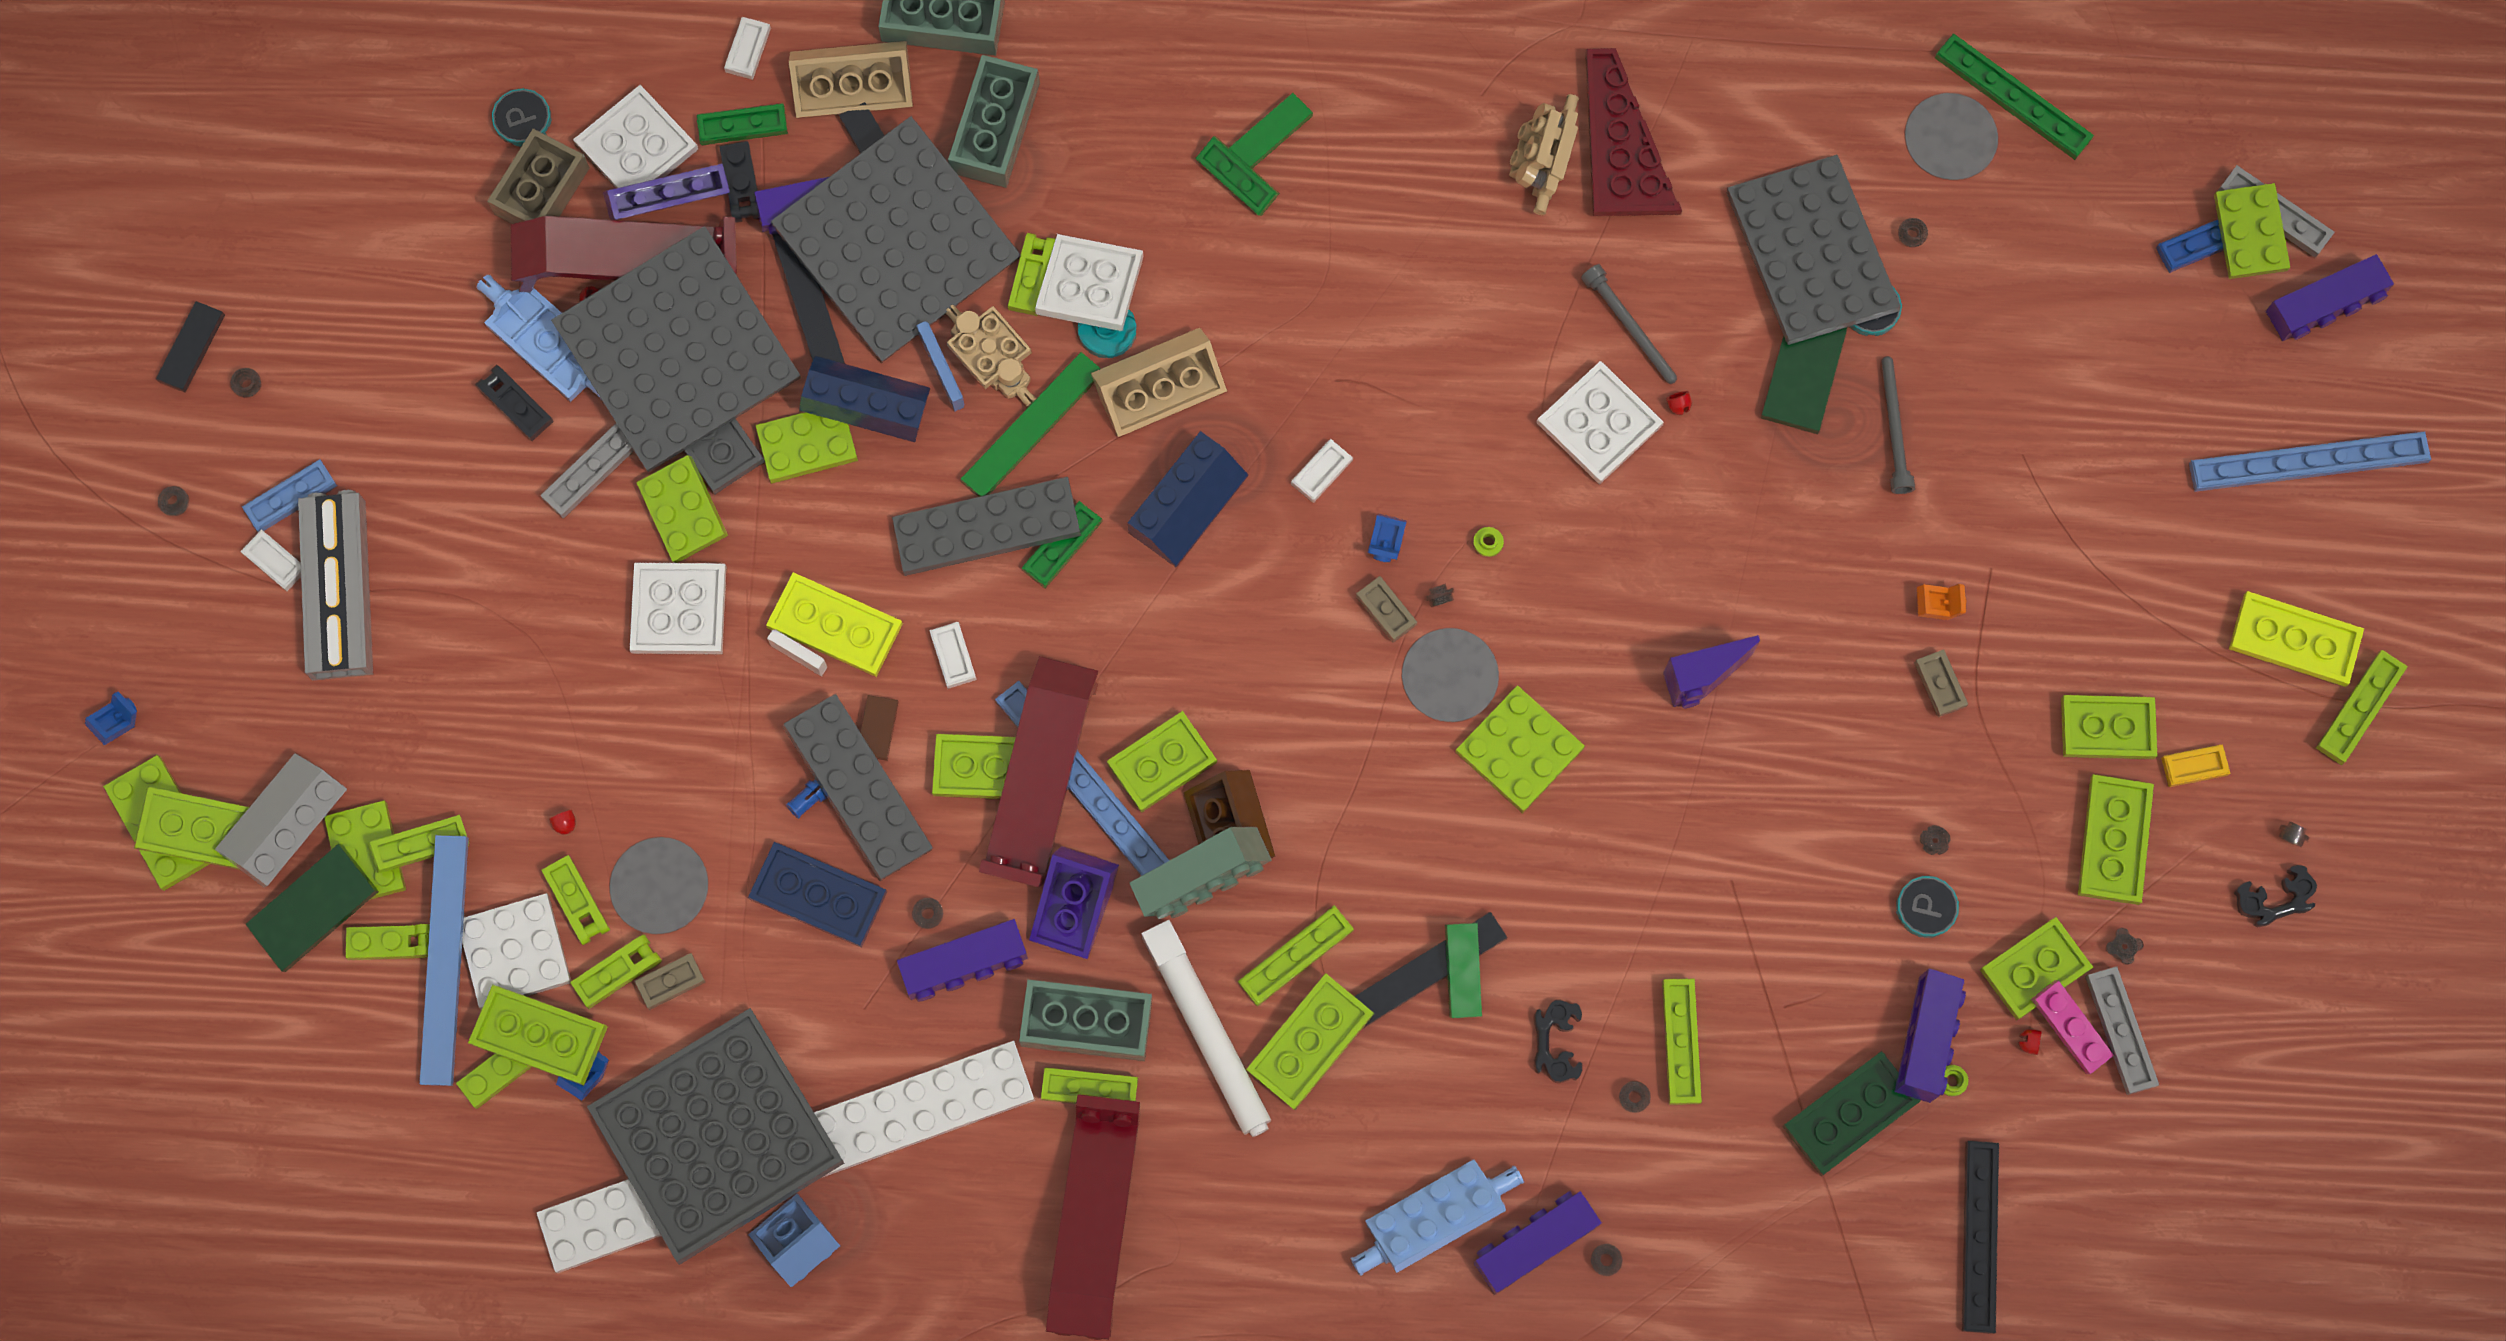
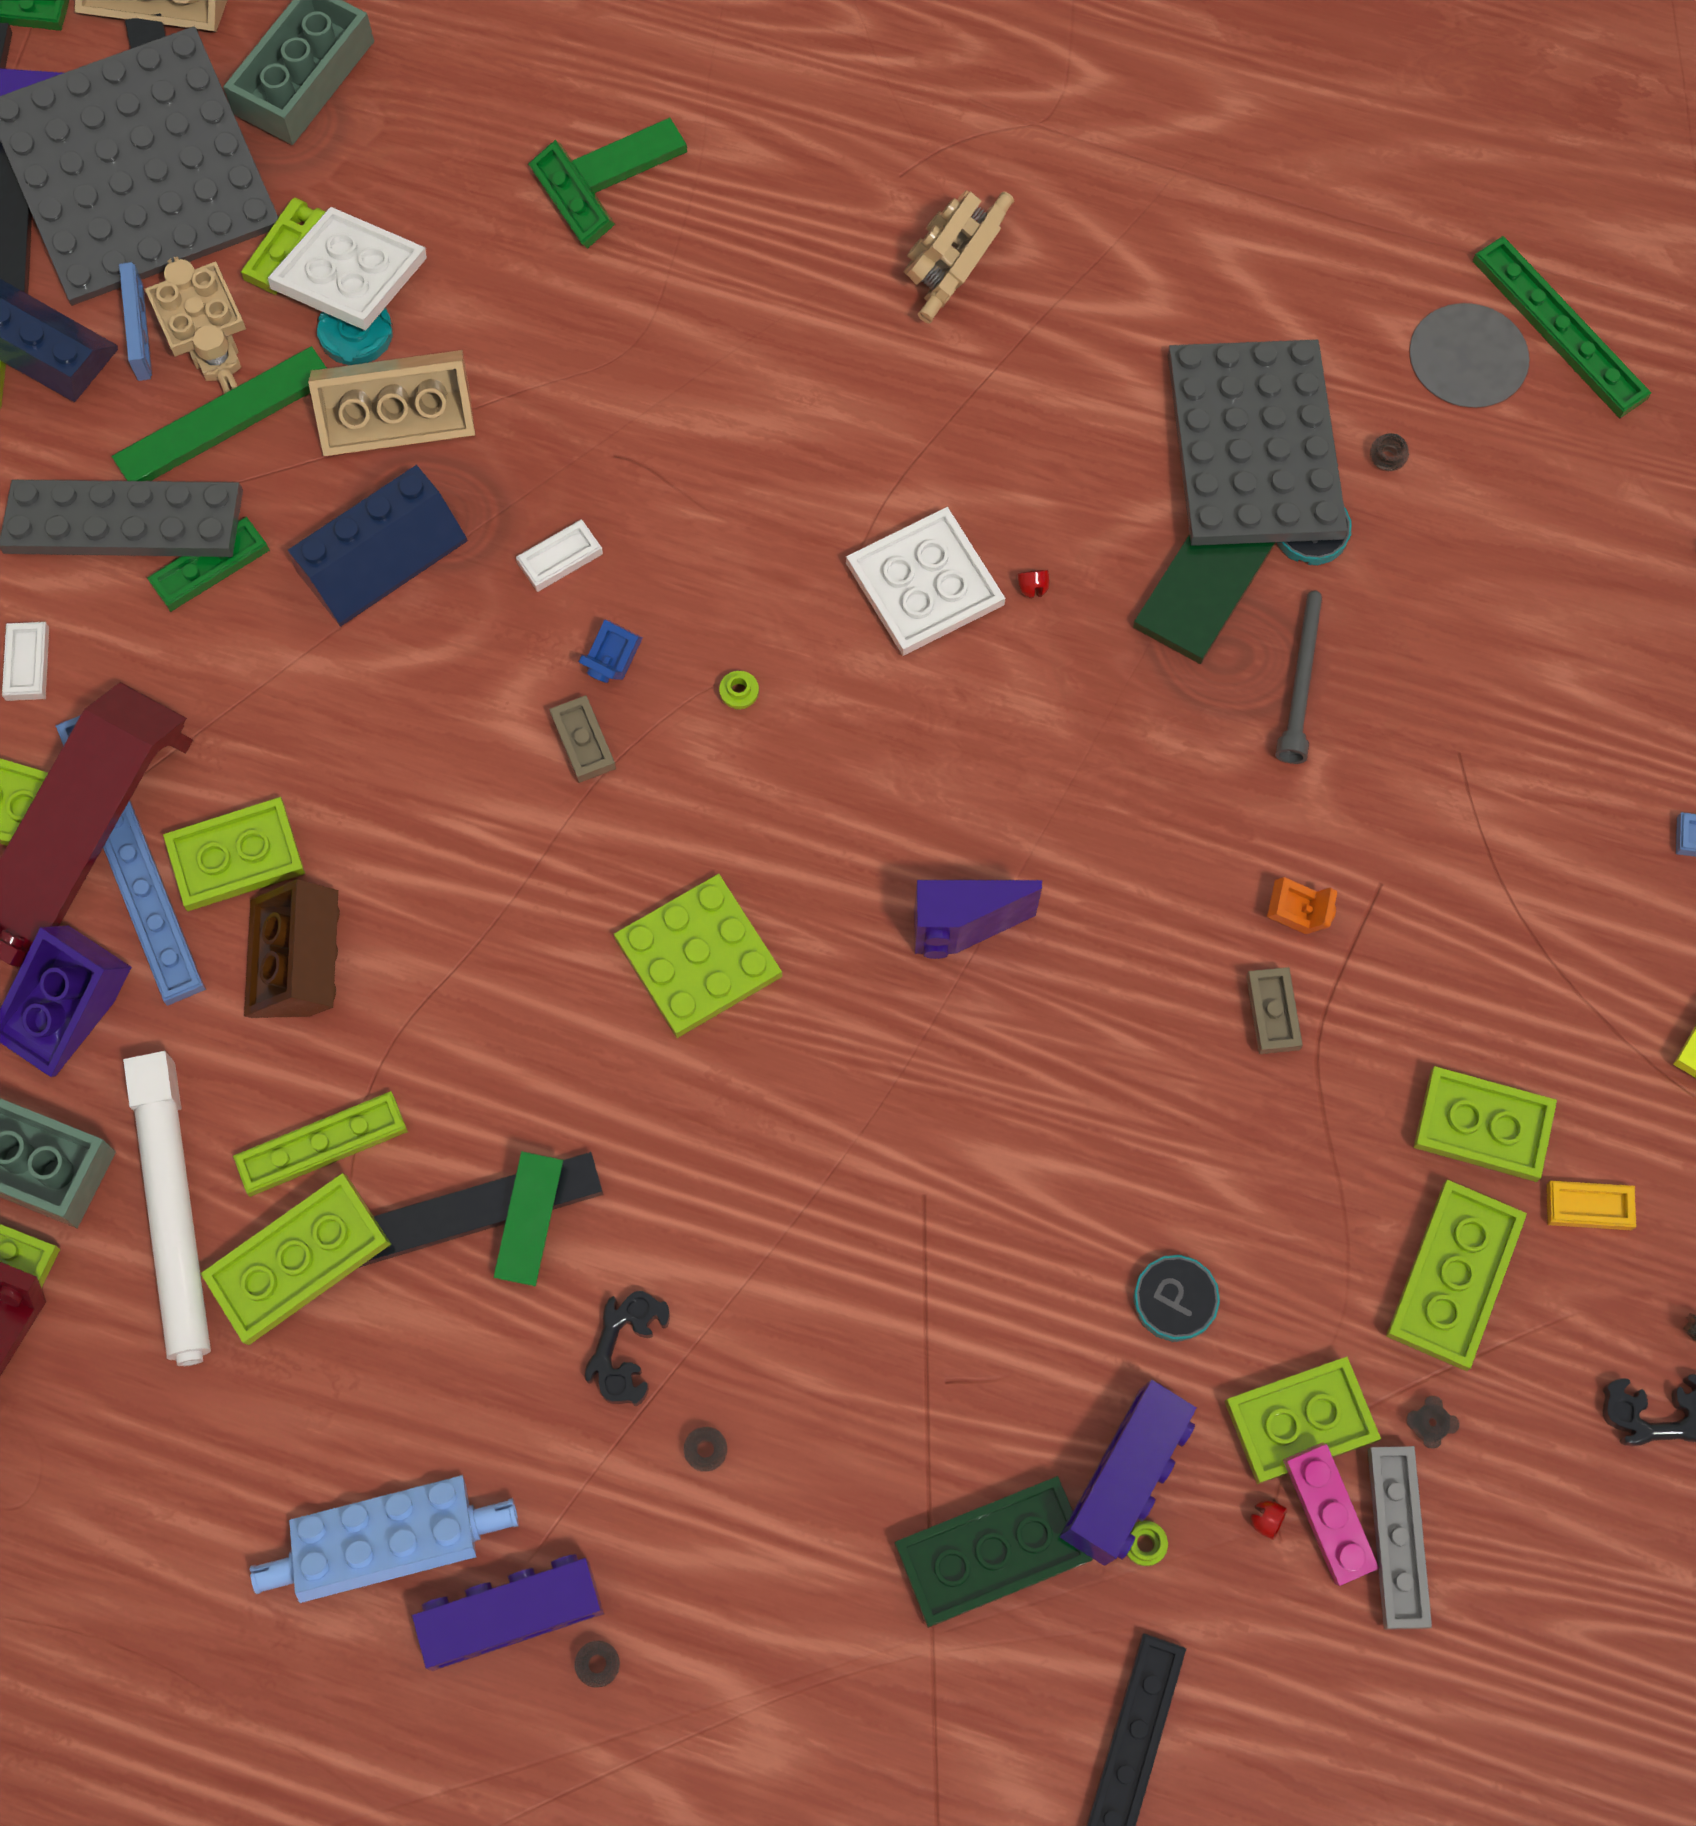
camera: 15 degrees right, 5 degrees down
sand green brick [1130,827,1272,919] -> none
flat silver sticker [1402,628,1499,722] -> none
clear smoke plate [1425,584,1455,607] -> none
dark grey piece [1581,264,1677,384] -> none
dark red wing [1586,48,1682,216] -> none
lime plate [1662,979,1702,1105] -> none
clear smoke plate [1920,825,1951,855] -> none

